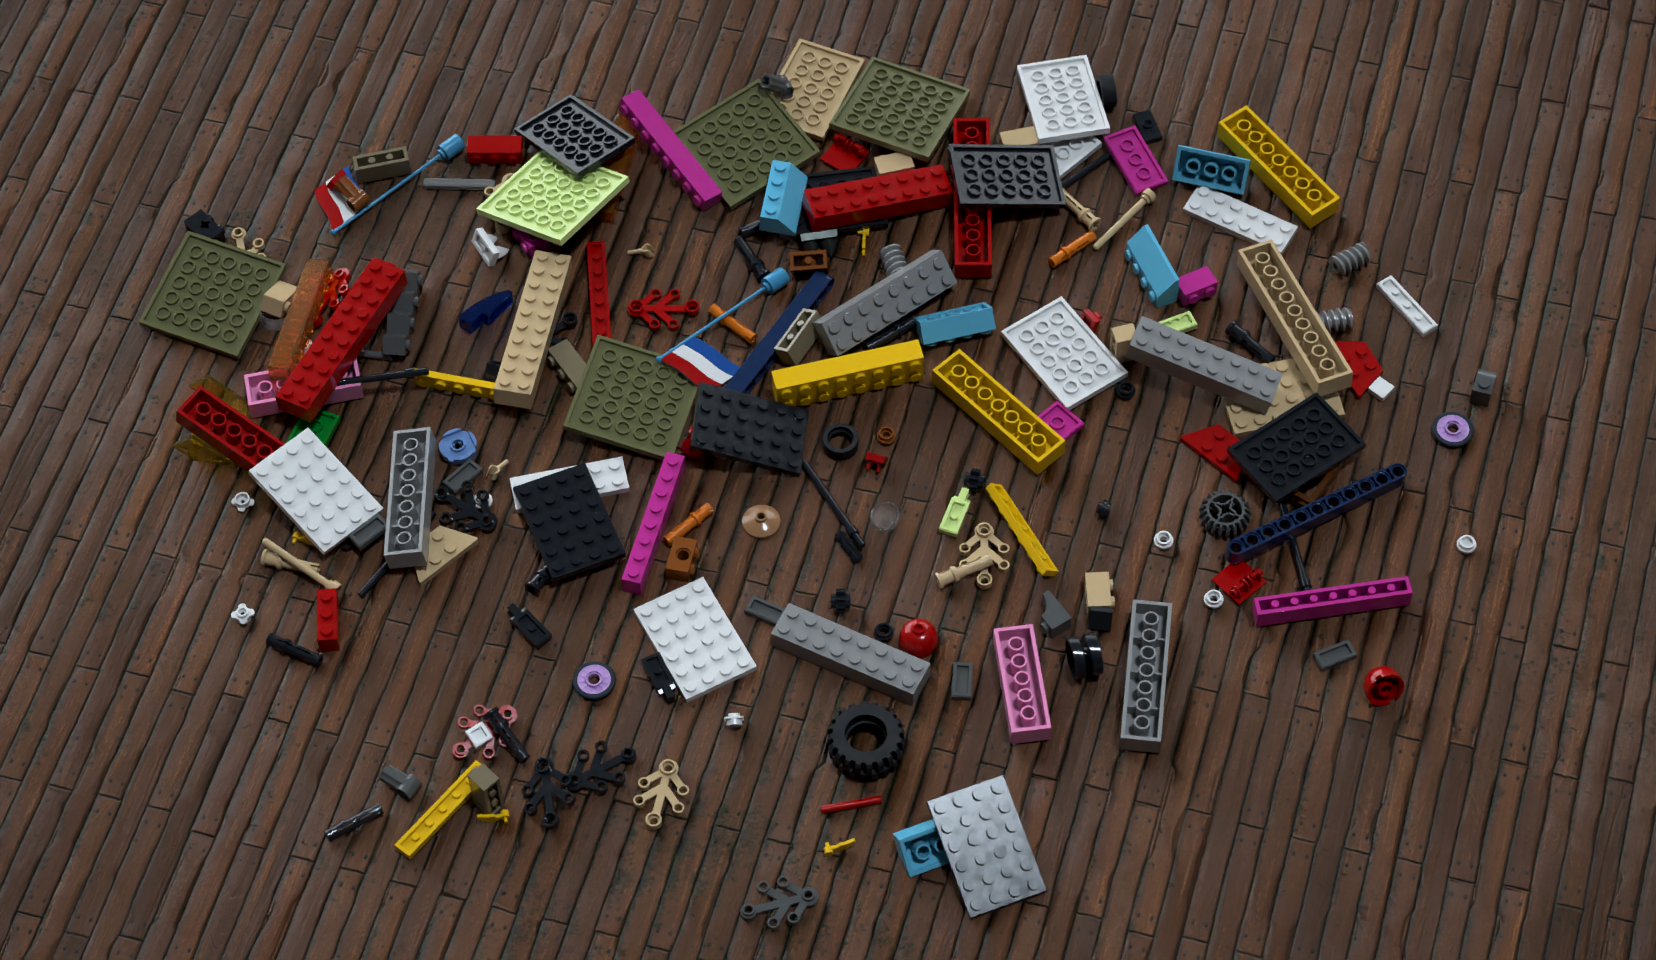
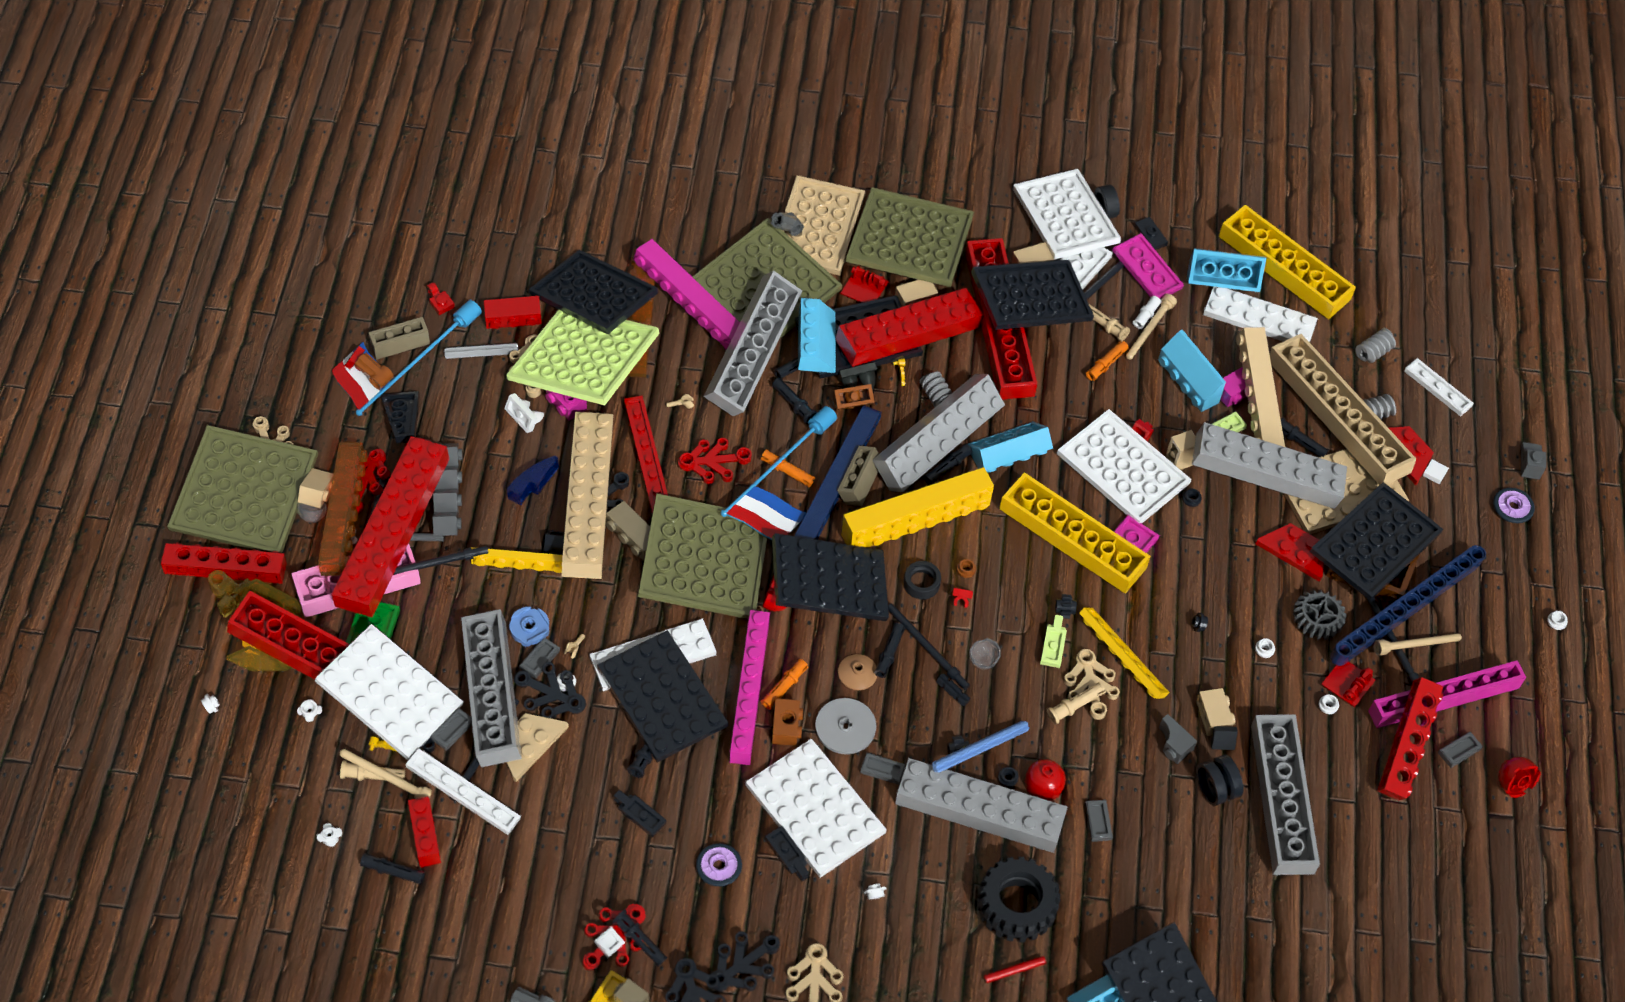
camera: 15 degrees left, 0 degrees up
black brick [184,209,226,243] -> none
bright pink brick [993,624,1051,744] -> none
none -> red brick [161,543,287,584]
none -> white plate [201,694,220,714]
none -> clear yellow tile [208,570,255,618]
none -> black wing [381,391,420,443]
none -> white plate [406,748,521,835]
none -> red plate [427,282,455,316]
none -> light grey brick [703,270,802,416]
none -> light grey piece [815,698,876,754]
none -> black pin [874,623,905,678]
none -> medium blue axle [932,721,1029,773]
none -> white pin [1133,296,1161,329]
none -> tan brick [1236,327,1285,447]
none -> tan piece [1374,633,1462,656]
none -> red brick [1377,677,1444,801]

